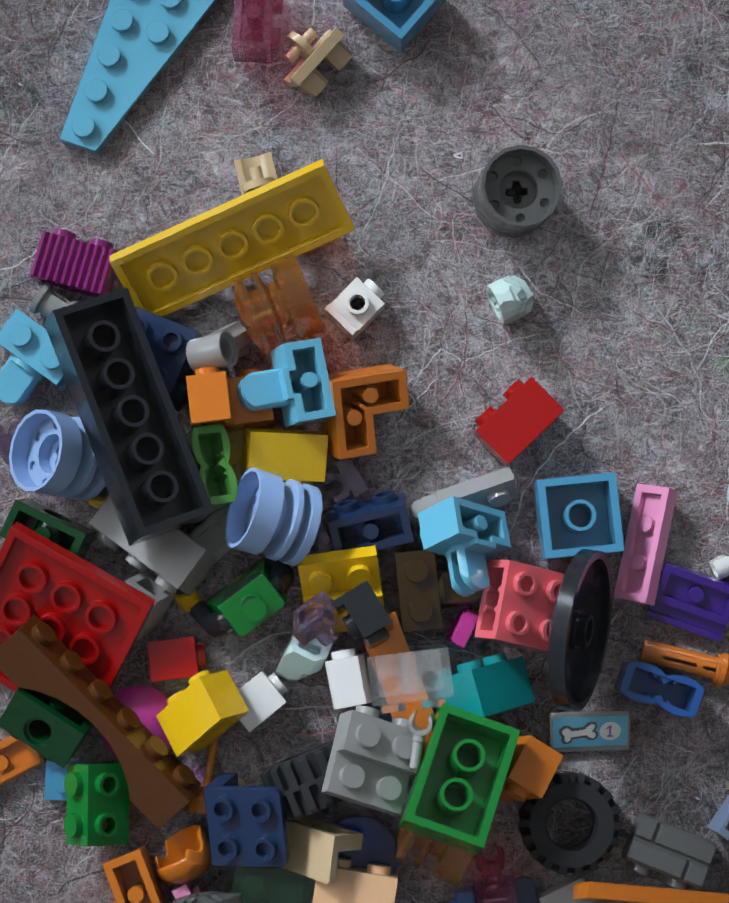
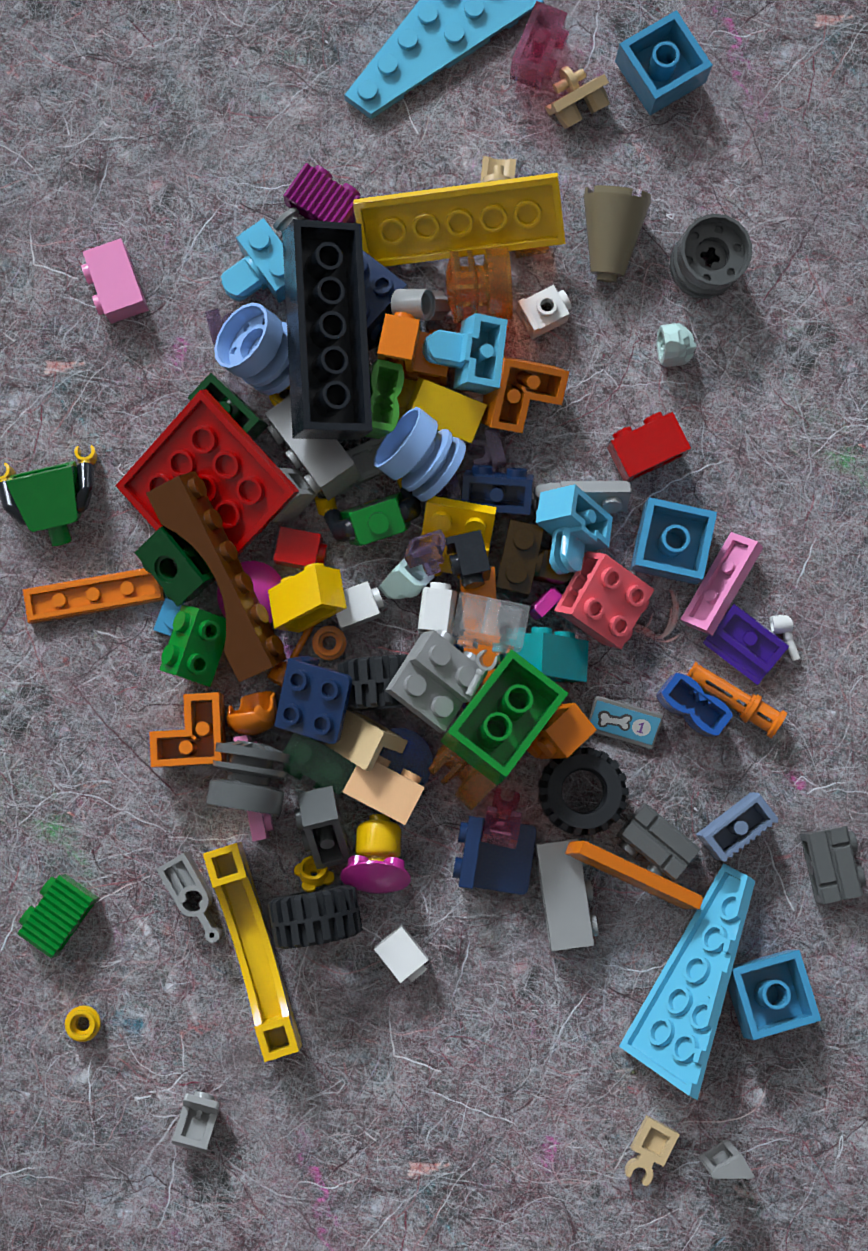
camera: 15 degrees right, 0 degrees up
black dish [547,549,612,711] -> none
none -> orange plate [312,626,347,660]
none -> dark tan cone [583,185,651,283]

